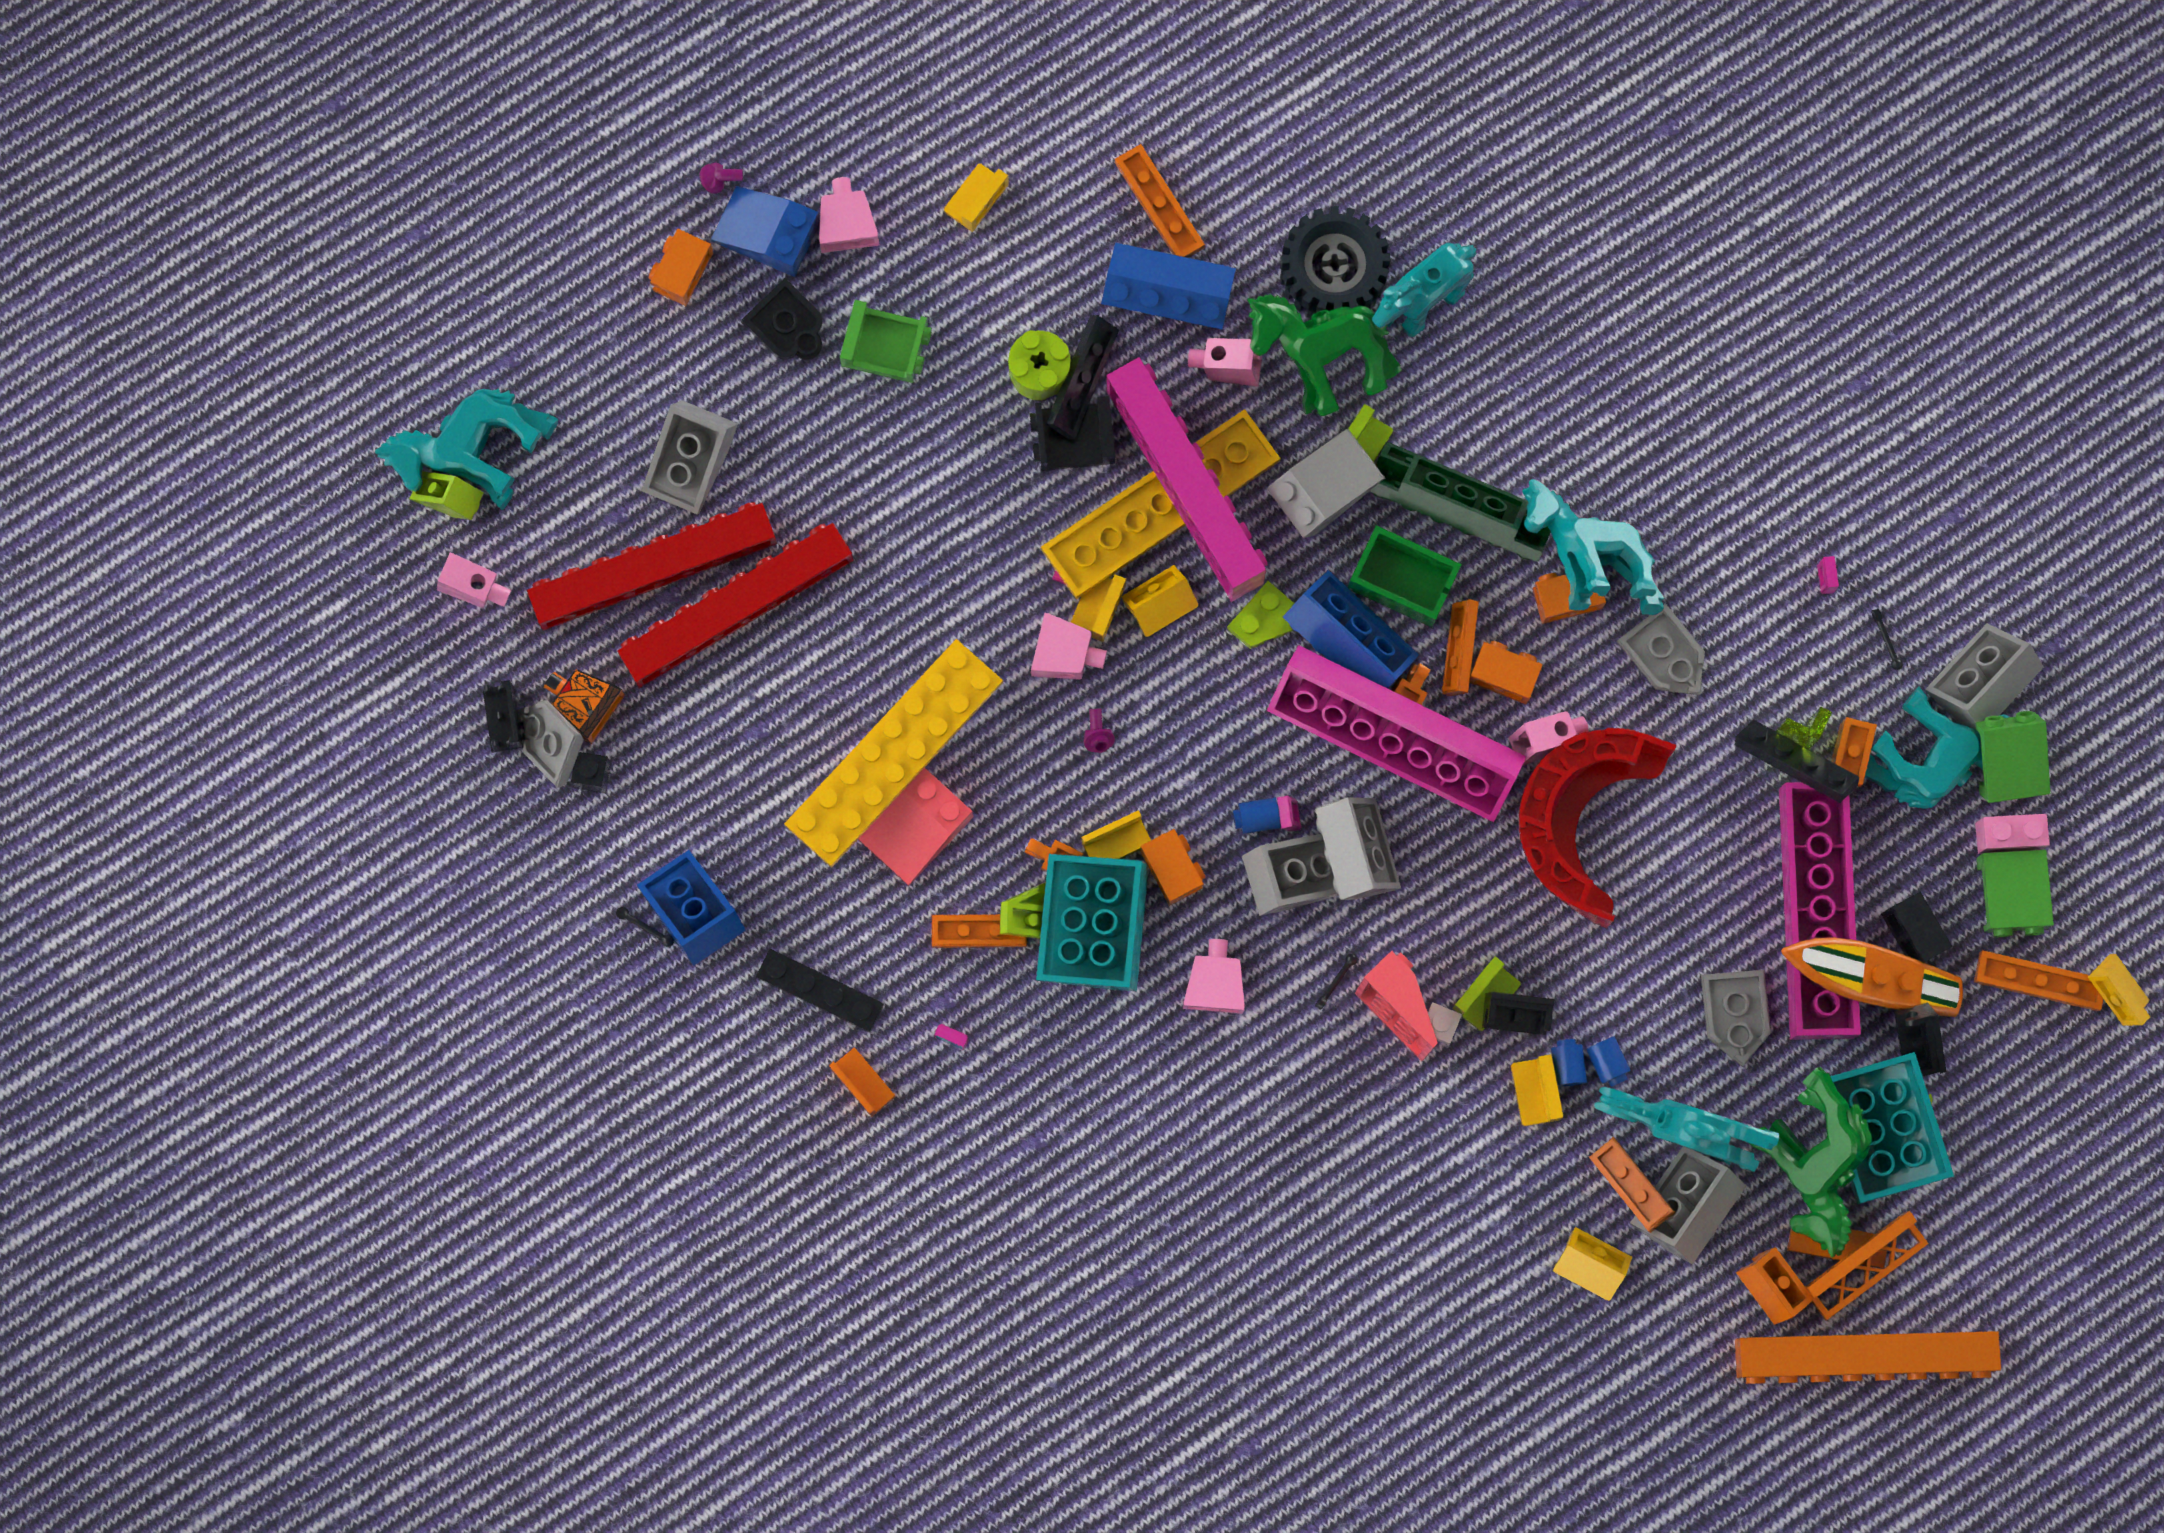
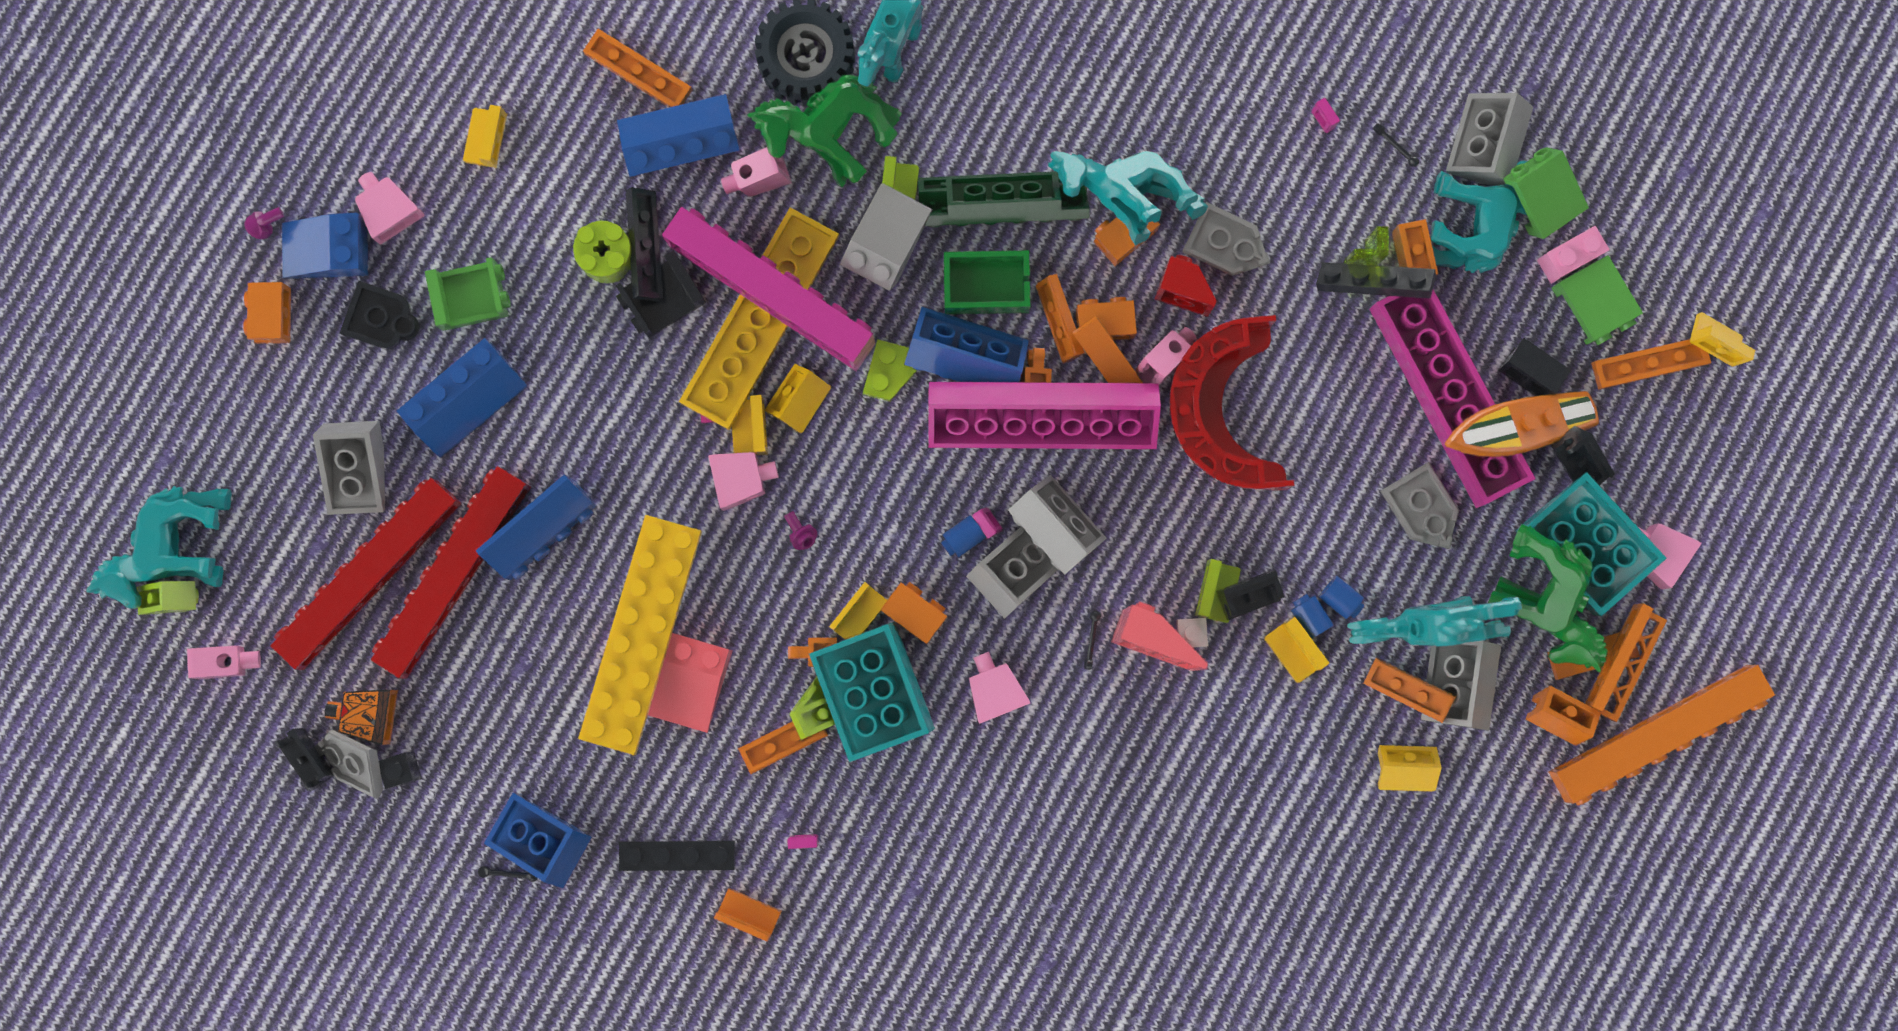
camera: 25 degrees left, 5 degrees up
none -> blue slope [396,338,528,458]
none -> blue slope [476,474,597,580]
none -> orange tile [1073,316,1143,383]
none -> red slope [1154,255,1217,317]
none -> bright pink torso [1636,523,1702,589]

